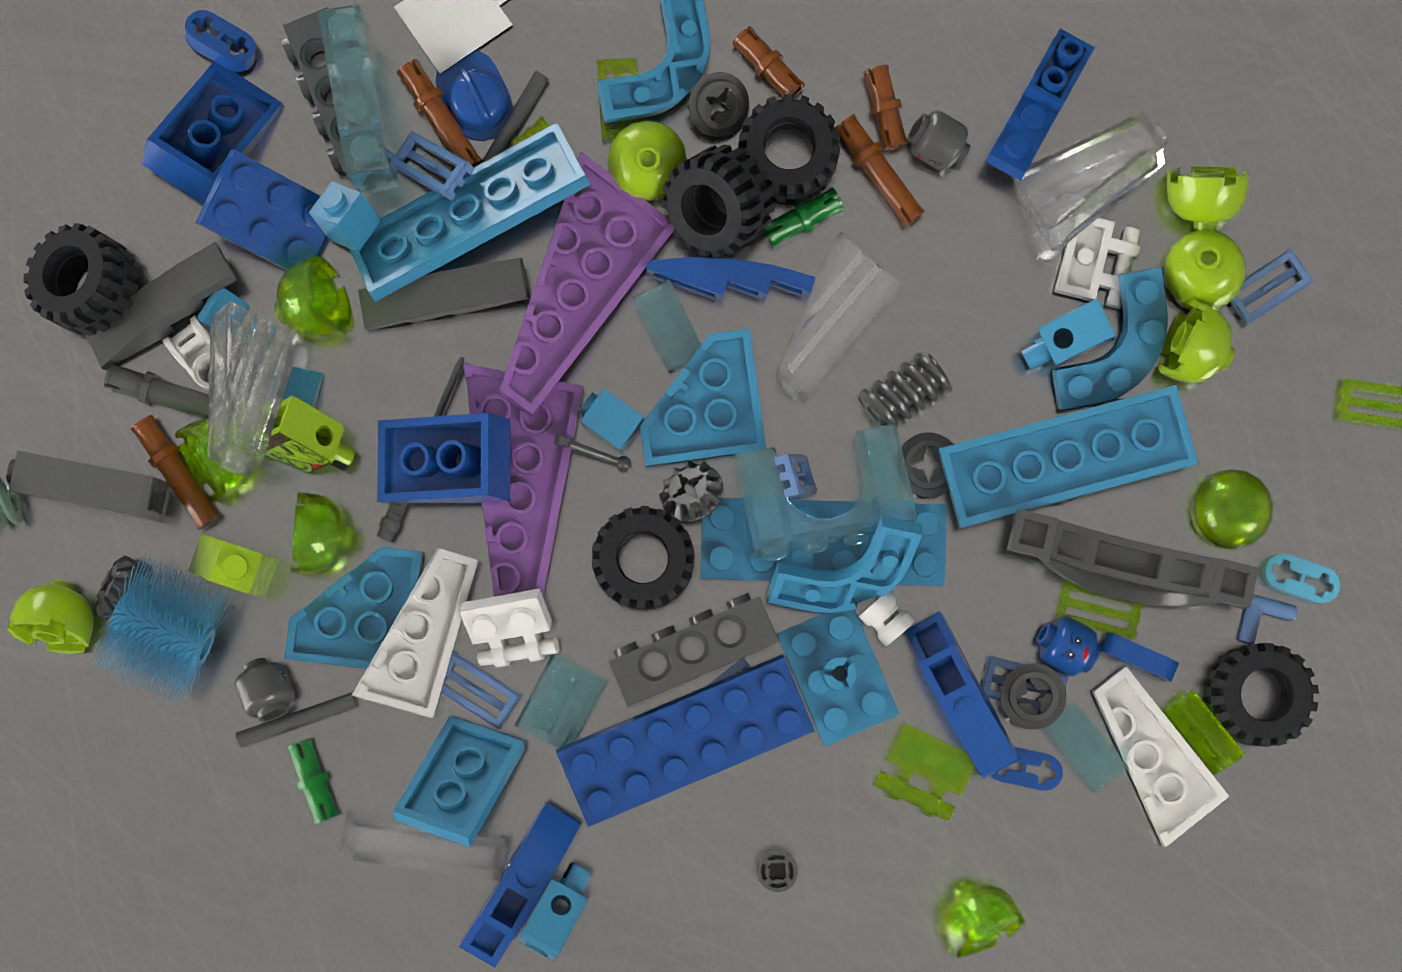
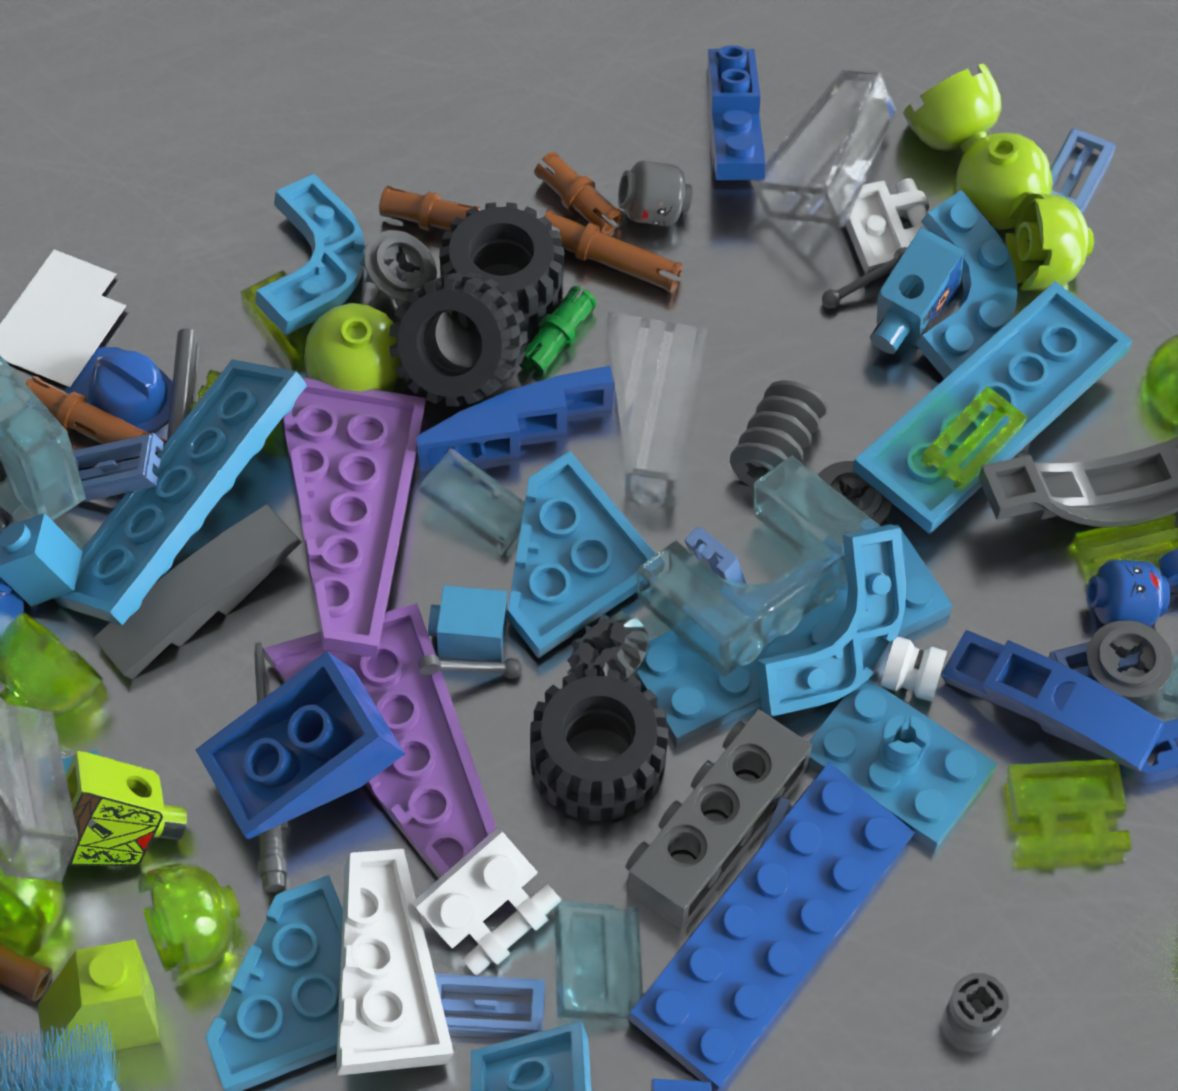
camera: 30 degrees left, 25 degrees down
none -> dark grey hinge [822,247,907,309]
none -> clear neon green tile [921,386,1028,491]

